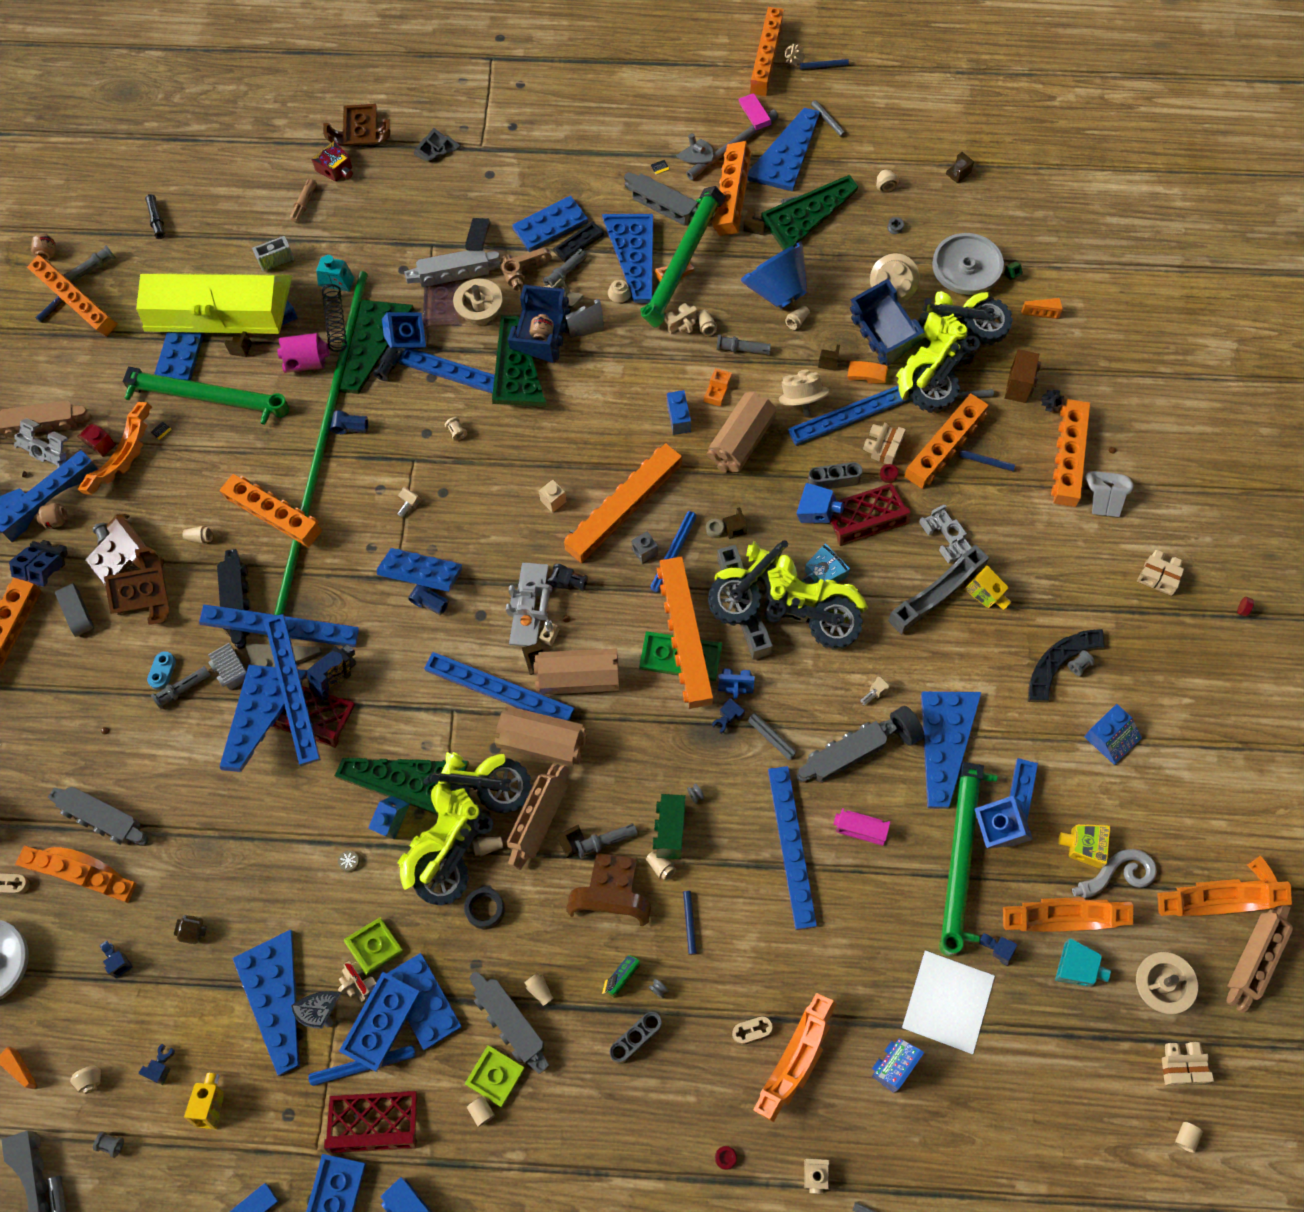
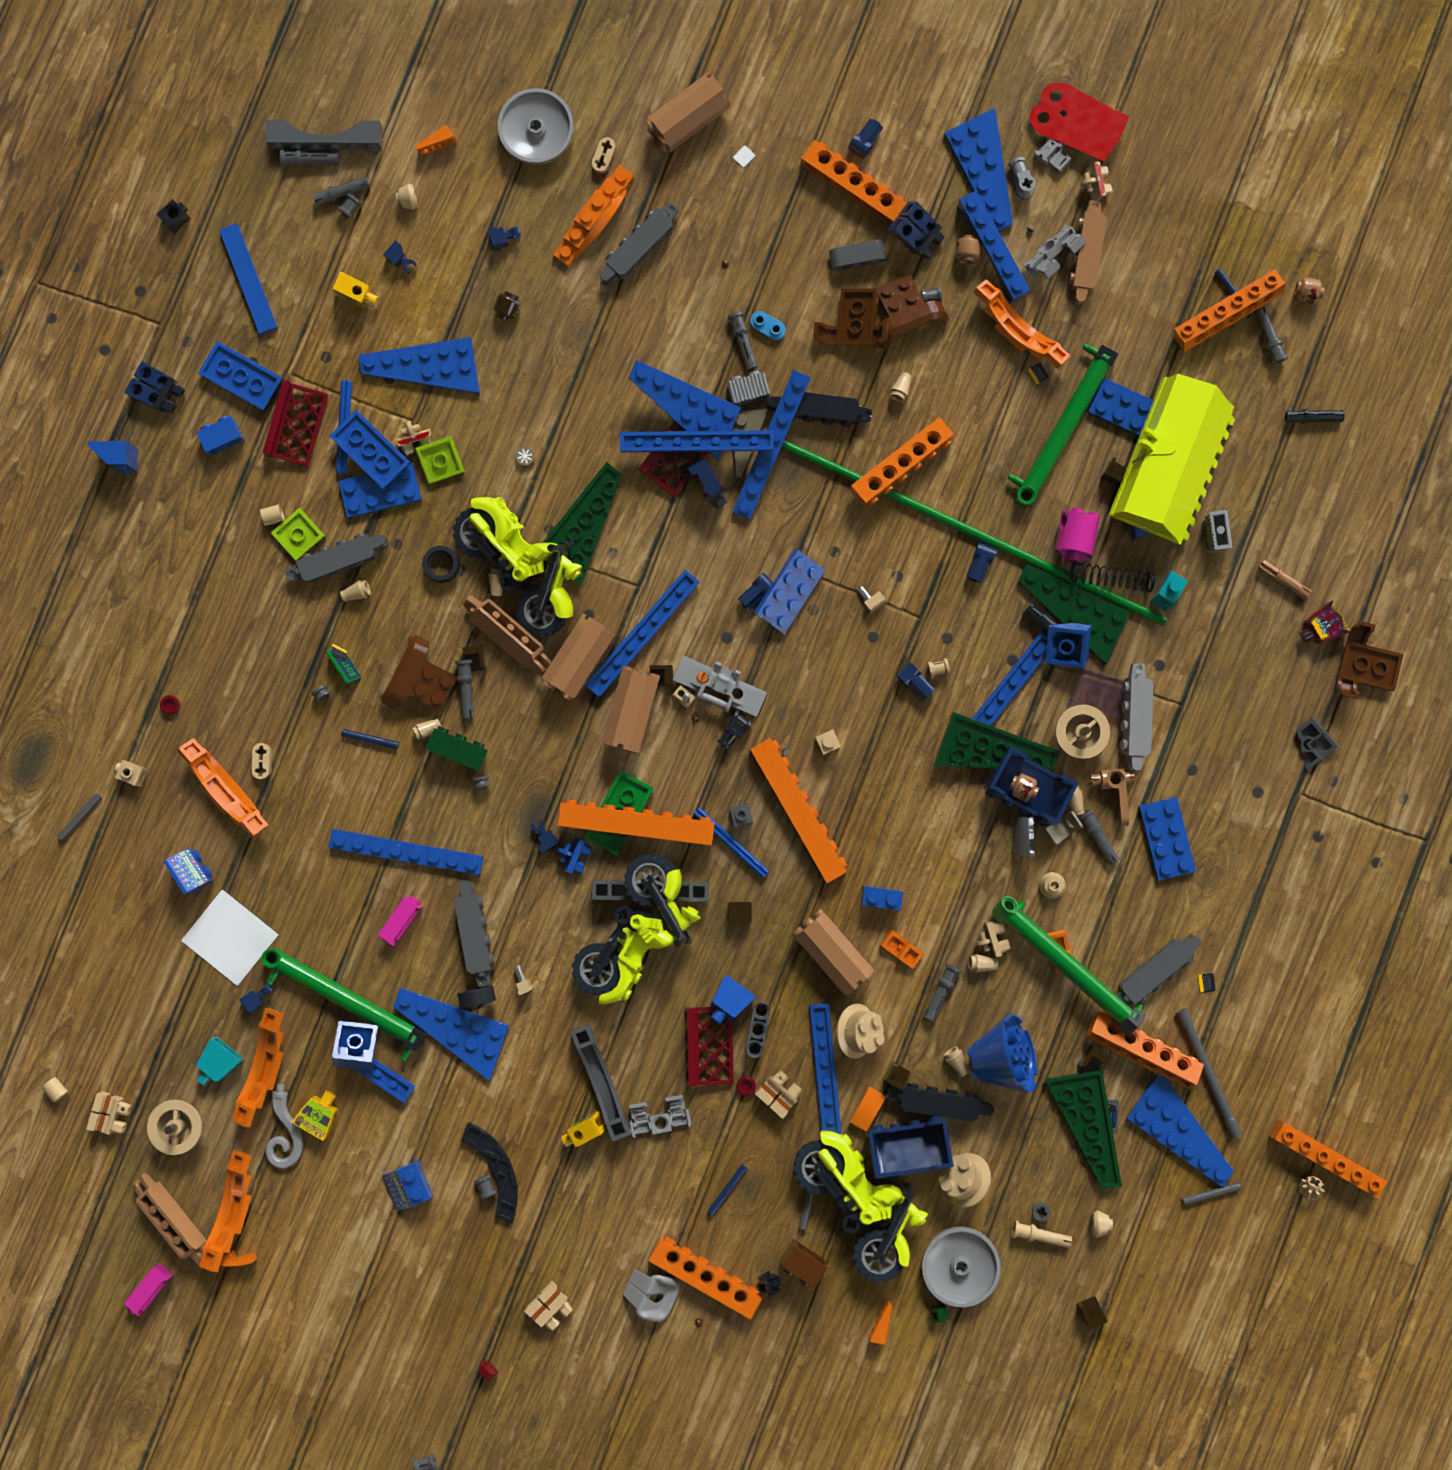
camera: 110 degrees right, 20 degrees up
dark red slope [77,424,116,457] -> none
shield [291,991,342,1029] -> none
blue torso [369,796,410,840] -> none
black tile [465,218,490,251] -> none
black tile [553,221,604,263] -> none
blue wing [602,214,653,303] -> none
dark grey beam [609,1012,662,1064] -> none
dark grey shield [676,133,714,163] -> none
dark tan tile [706,519,724,538] -> none
dark pink tile [739,93,771,130] -> none
dark grey axle [748,713,796,760] -> none
dark blue bar [800,59,849,70] -> none
dark azure torso [802,543,850,584] -> none
orange brick [904,393,989,489] -> none
none -> dark grey pin [312,176,370,206]
none -> black hinge [886,1083,994,1122]
none -> dark blue piece [896,662,935,701]
none -> tan pin [1011,1220,1072,1249]

